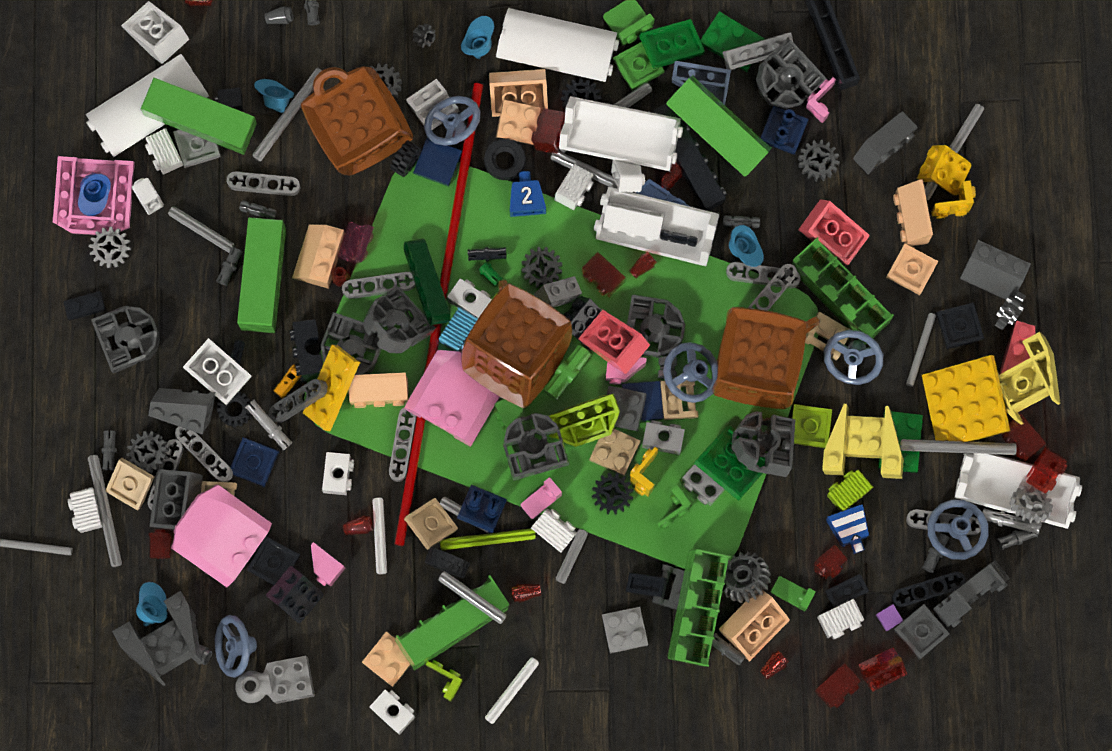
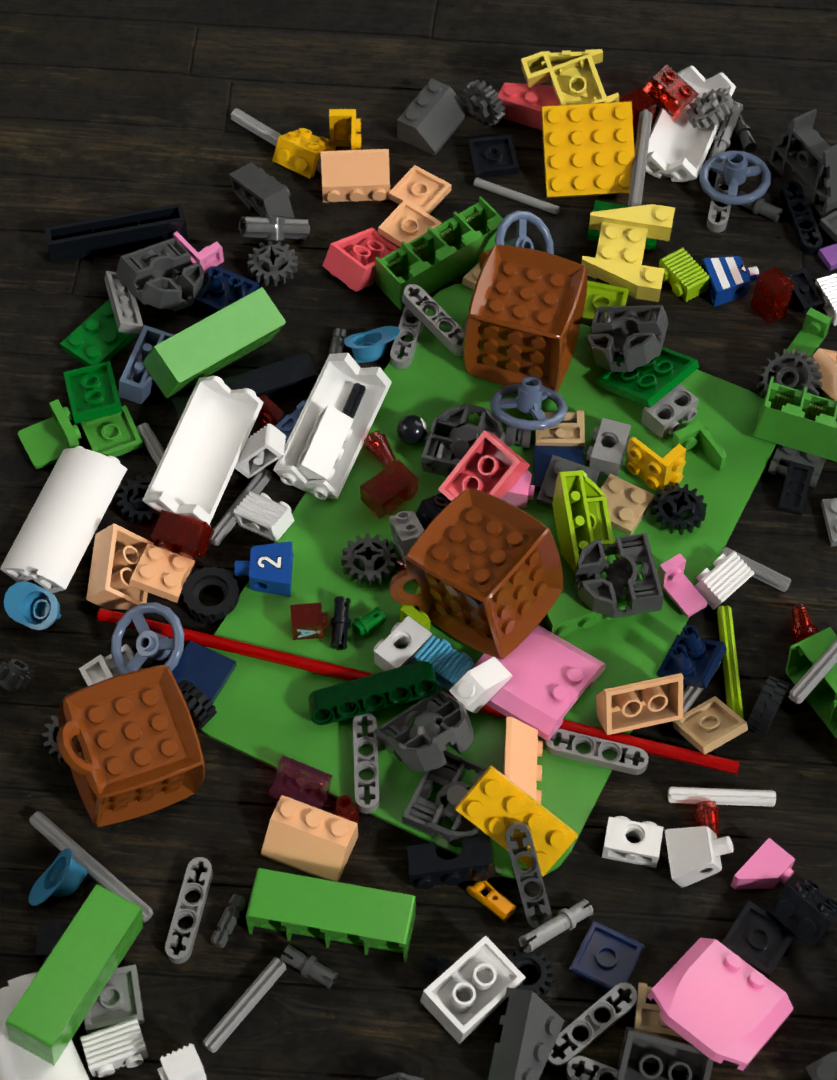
camera: 85 degrees left, 20 degrees down
none -> dark grey piece [239,215,310,241]
none -> clear red brick [290,603,329,640]
none -> light nougat plate [378,199,442,247]
none -> black piece [397,415,428,445]
none -> white slope [449,657,513,714]
none -> light nougat slope [596,673,683,735]
none -> white torso [665,826,733,888]

